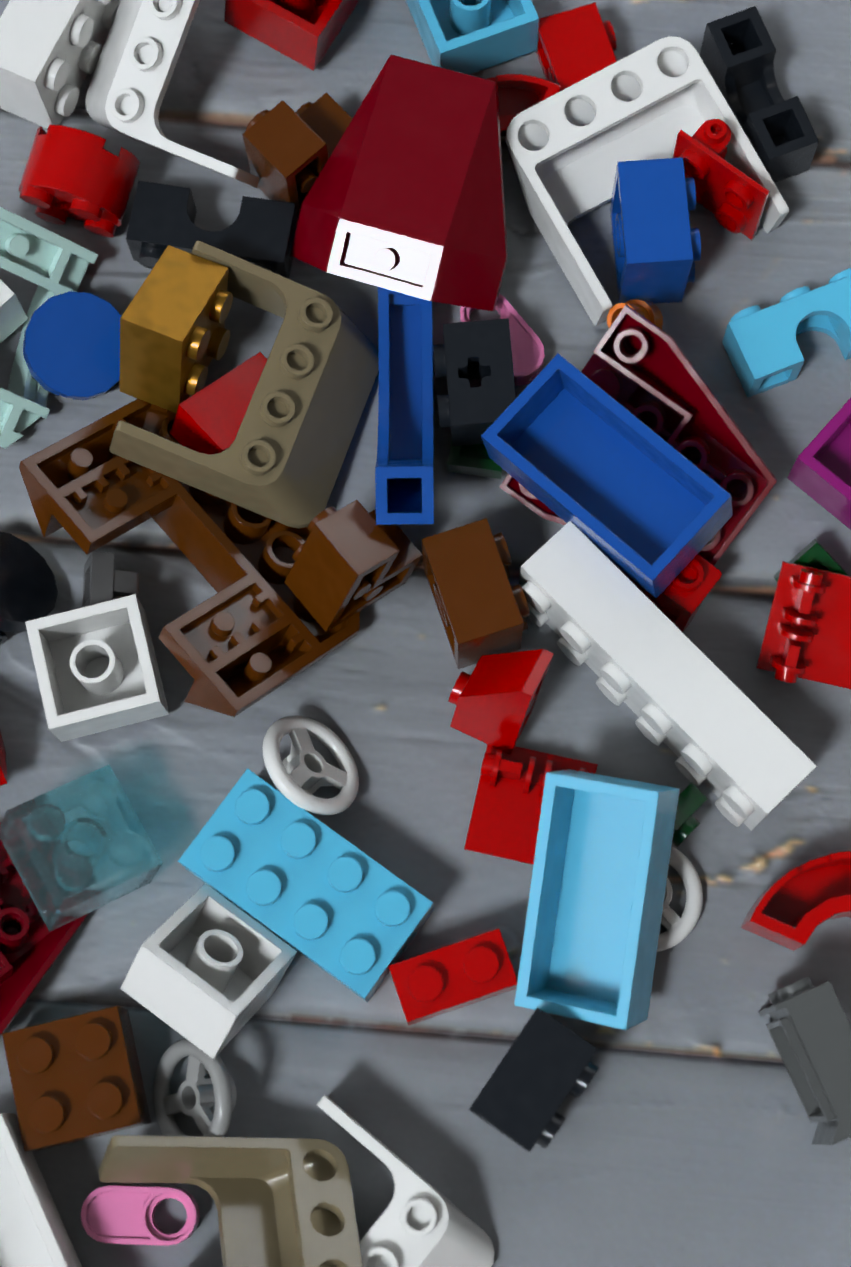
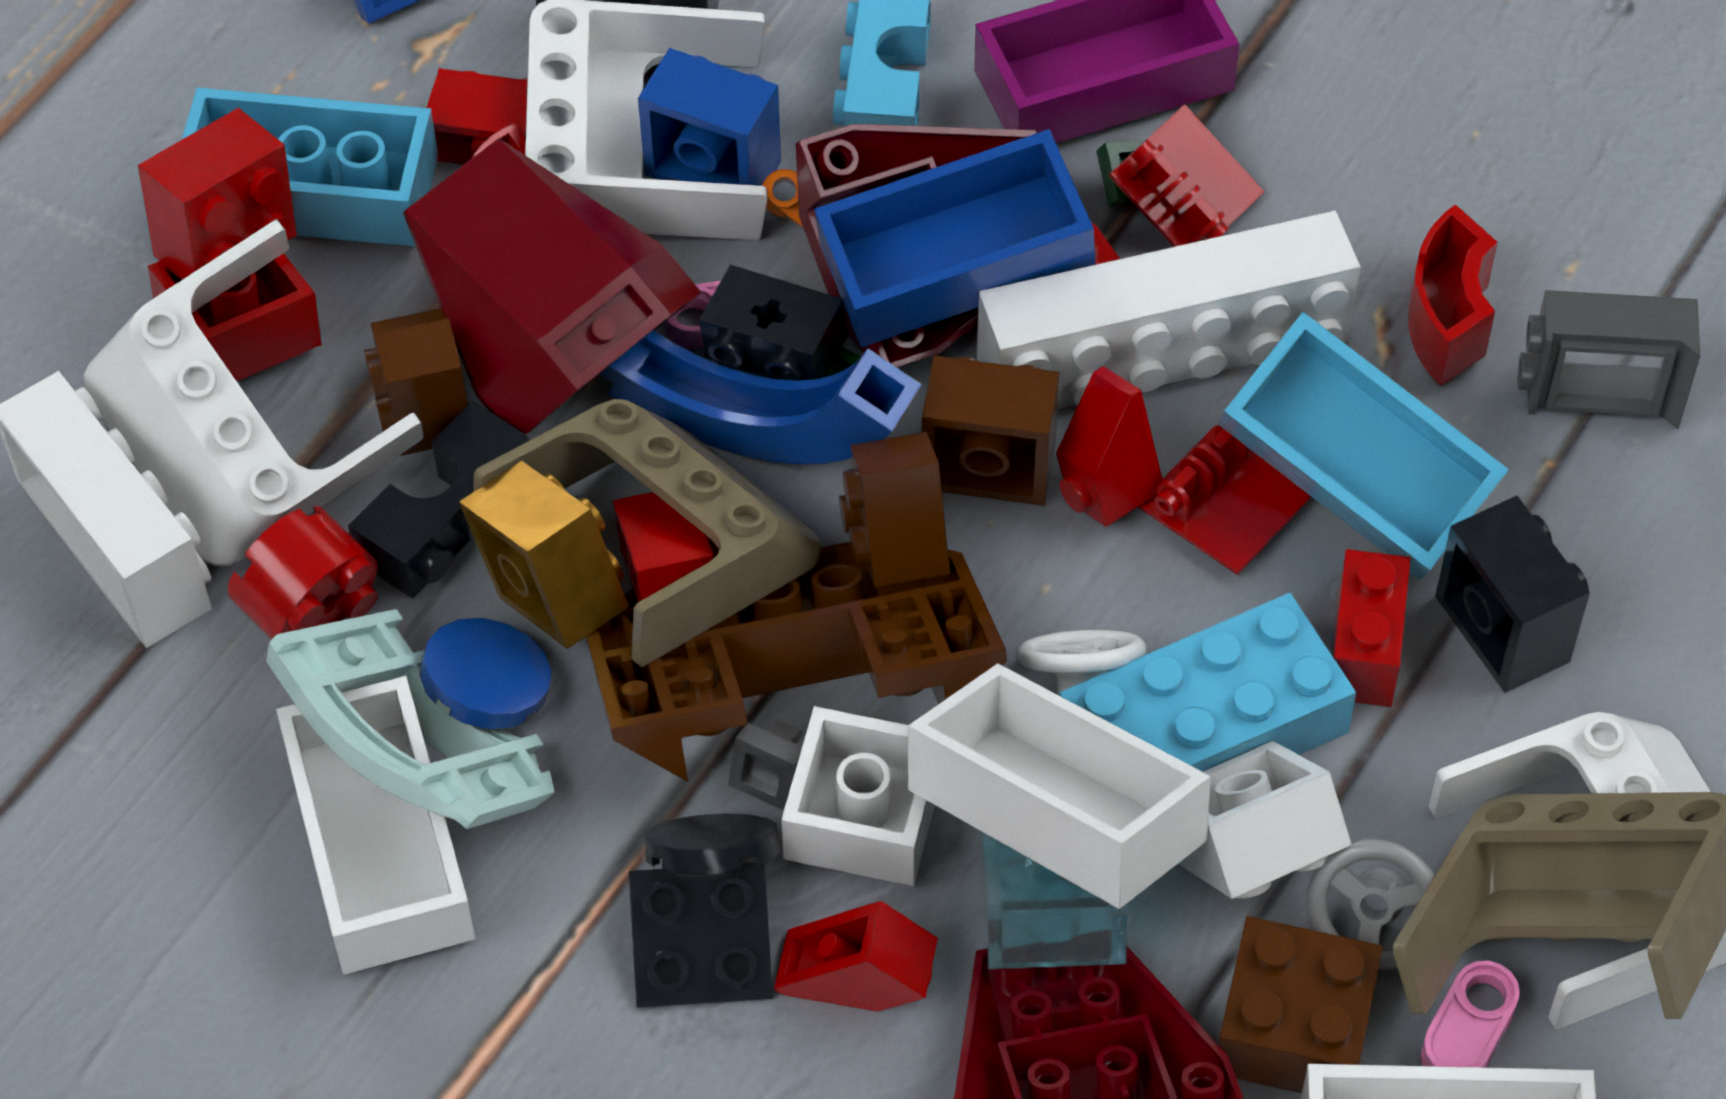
camera: 65 degrees left, 20 degrees down
red hinge [673,119,770,240] -> none
none -> white piece [908,663,1211,909]

